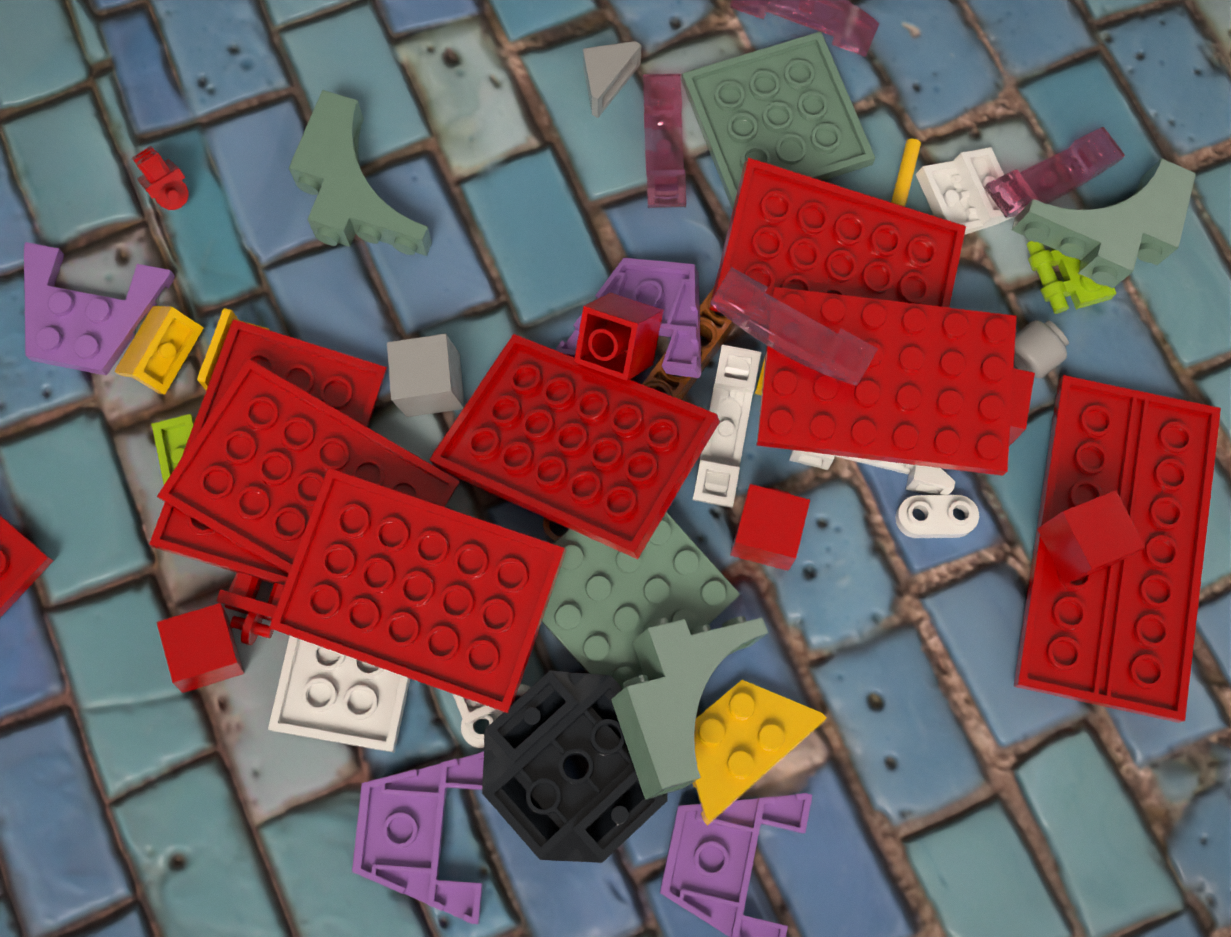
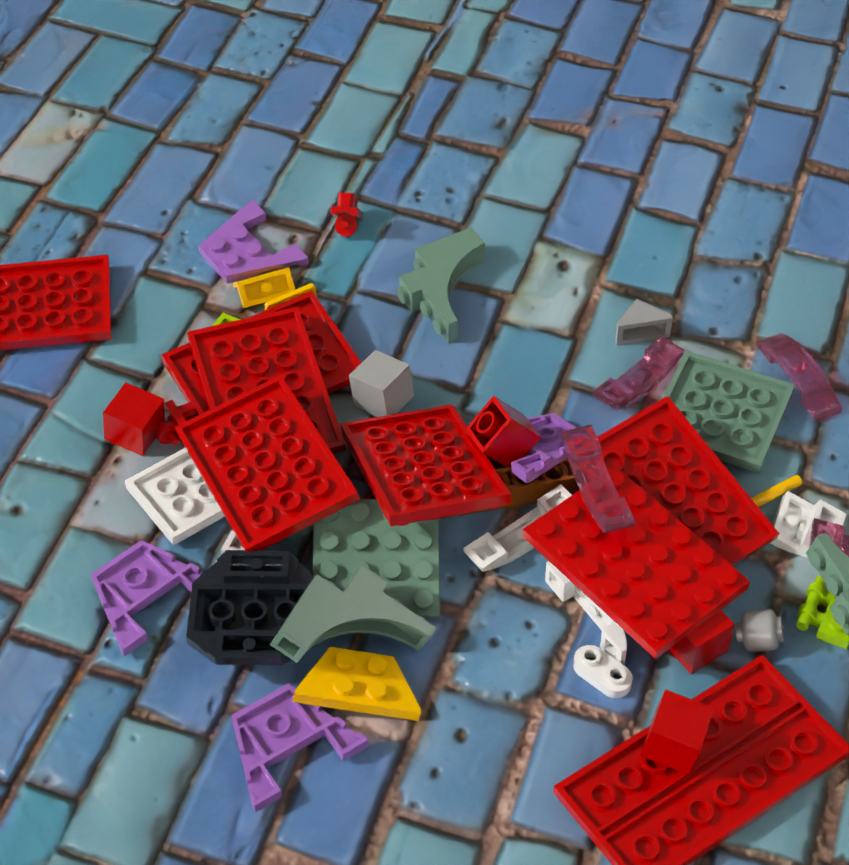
camera: 45 degrees right, 25 degrees down
red head [730,484,810,571] -> none

